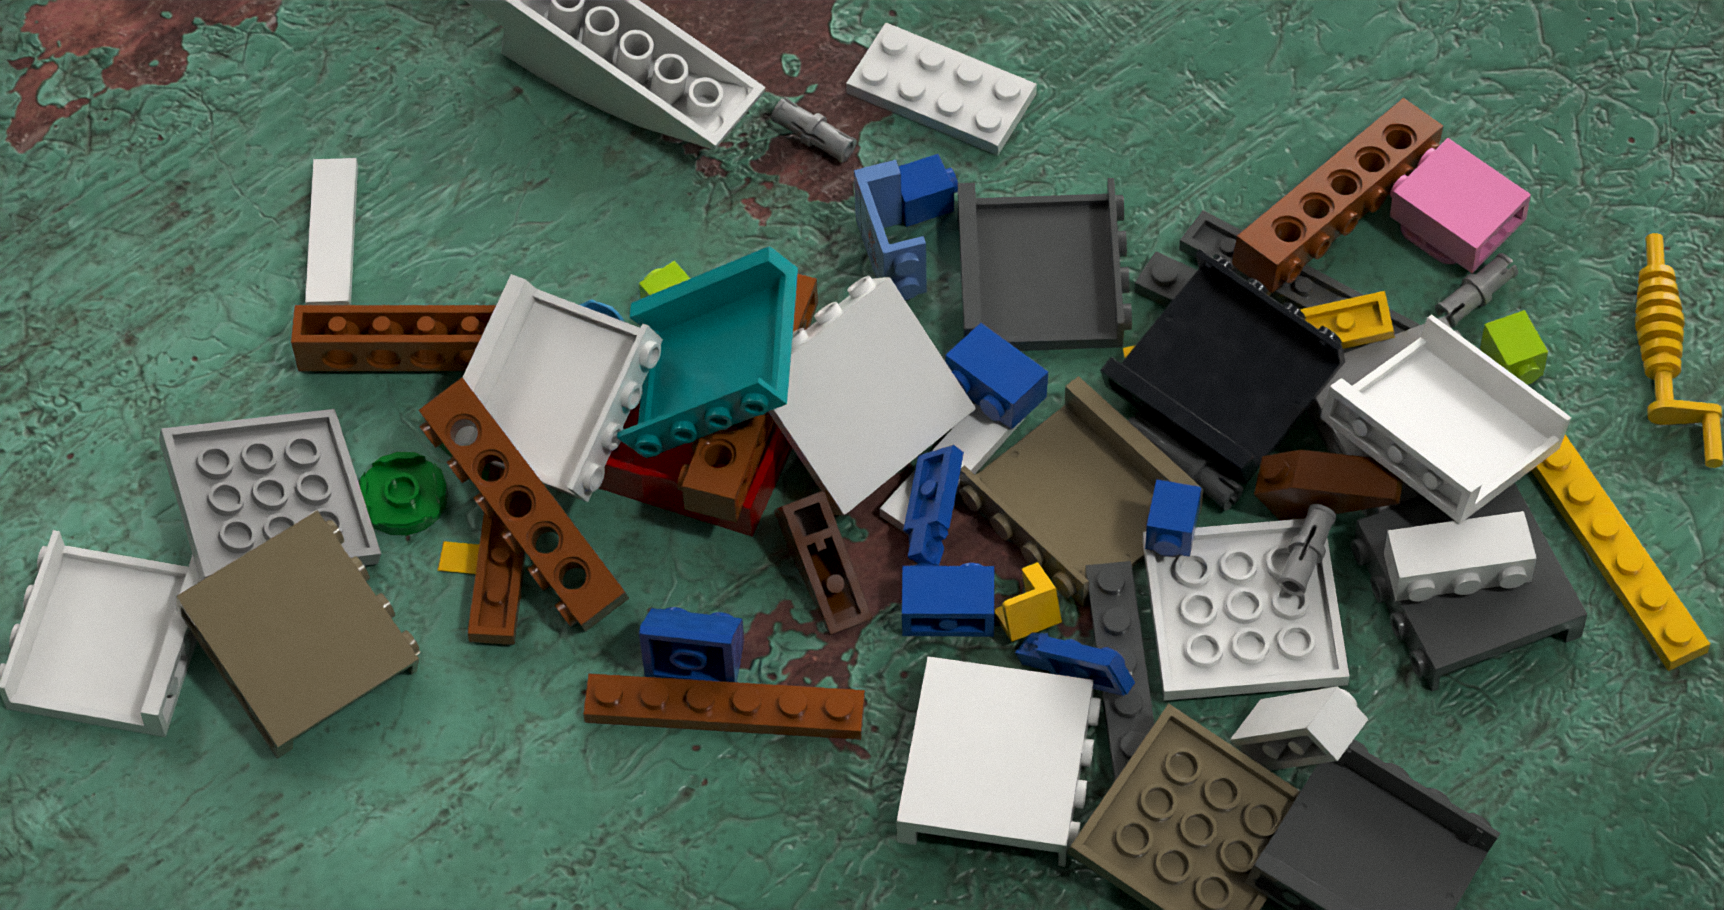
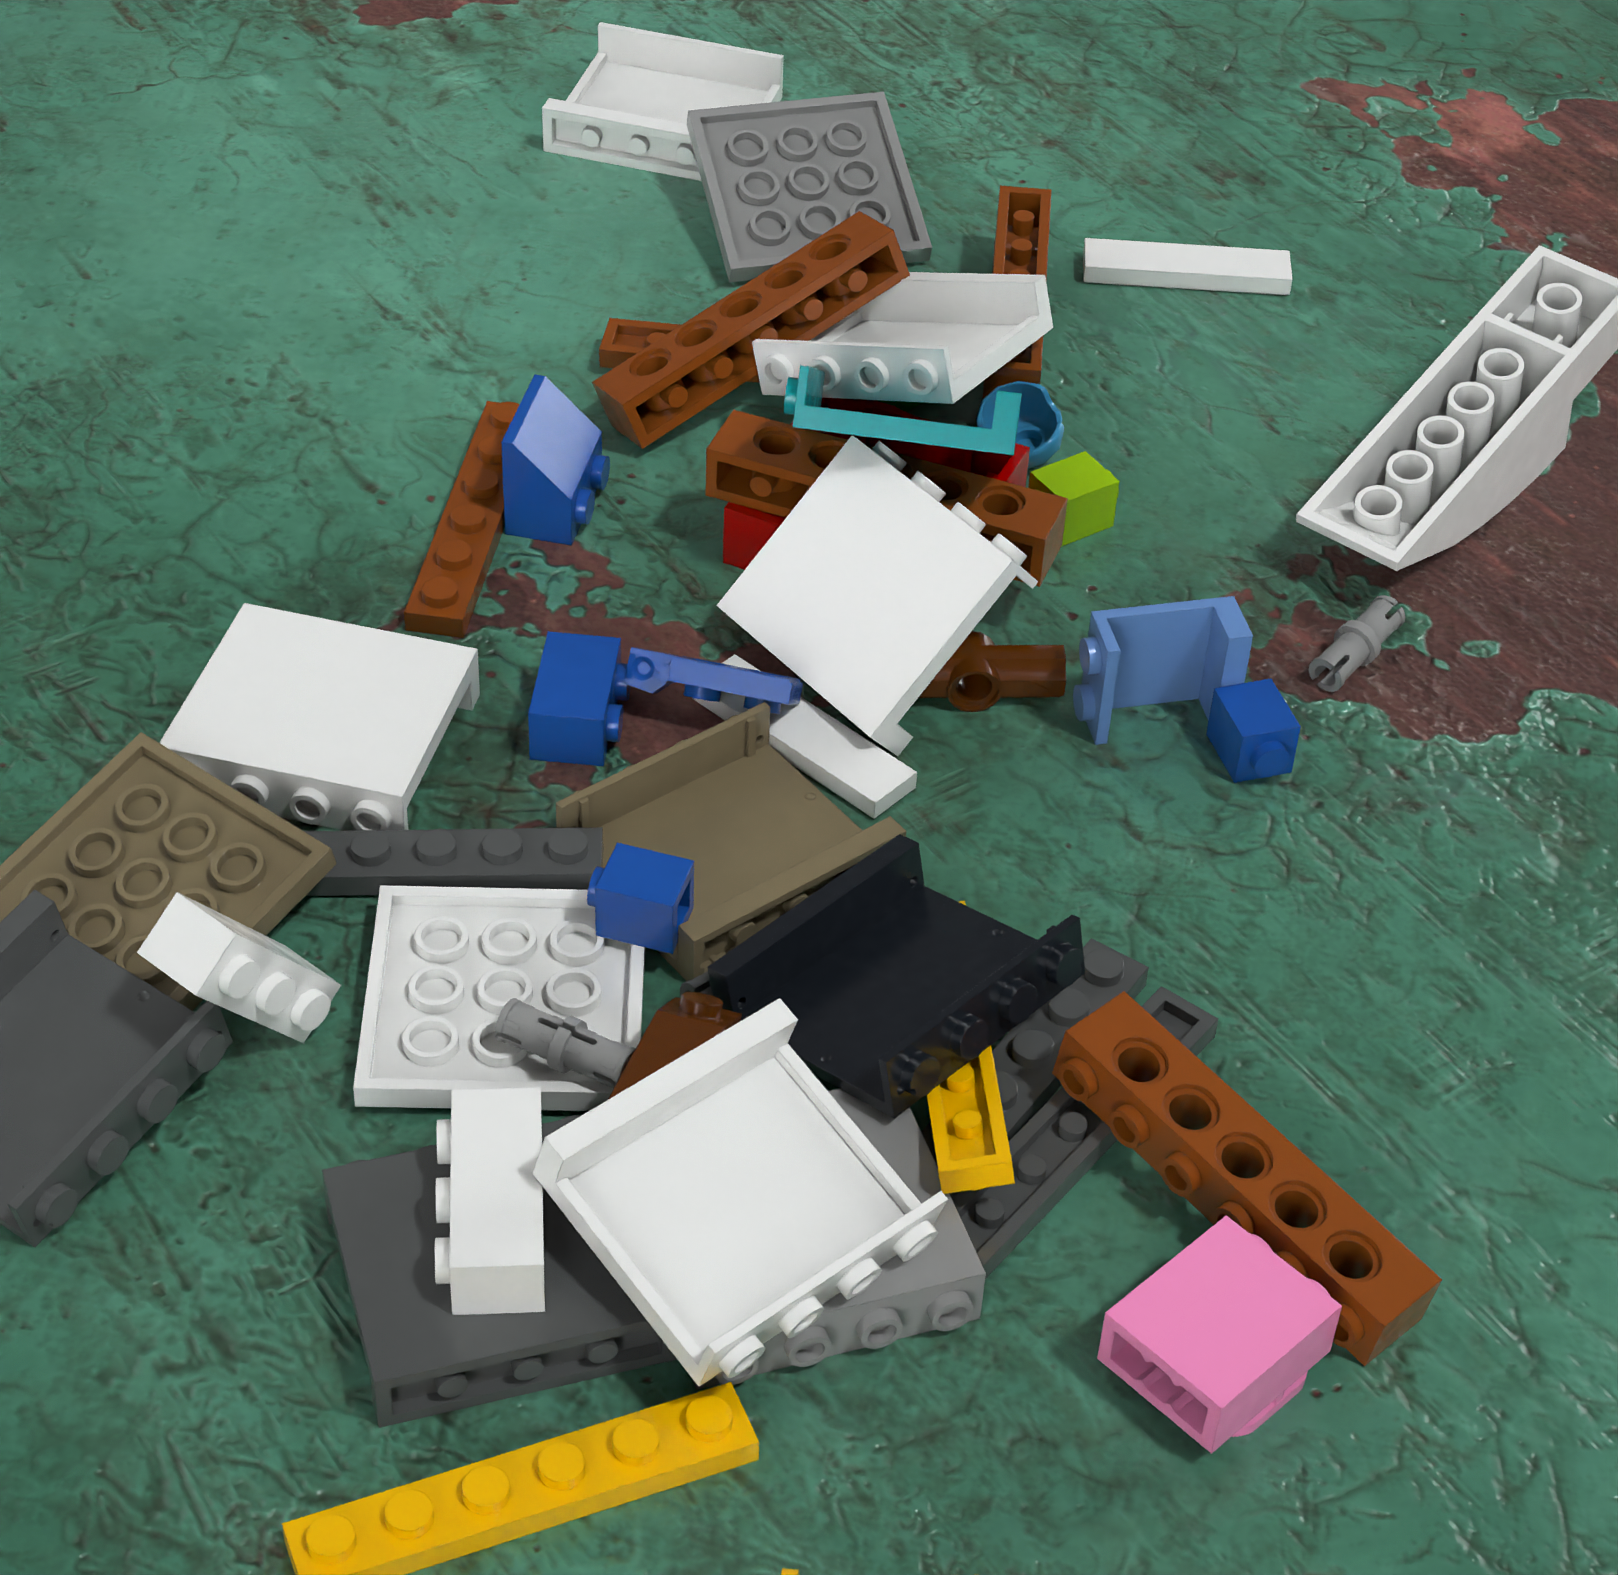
camera: 90 degrees right, 15 degrees down
dark tan panel [176,510,421,759] -> none
reddish brown slope [774,491,873,635] -> none
white plate [846,23,1037,156] -> none
blue brick [945,323,1048,430] -> none
dark grey panel [958,178,1132,351] -> none
yellow panel [994,562,1062,642] -> none
blue hinge [1015,632,1135,696] -> none
light grey pin [1435,253,1518,328] -> none
lime brick [1480,310,1548,385] -> none

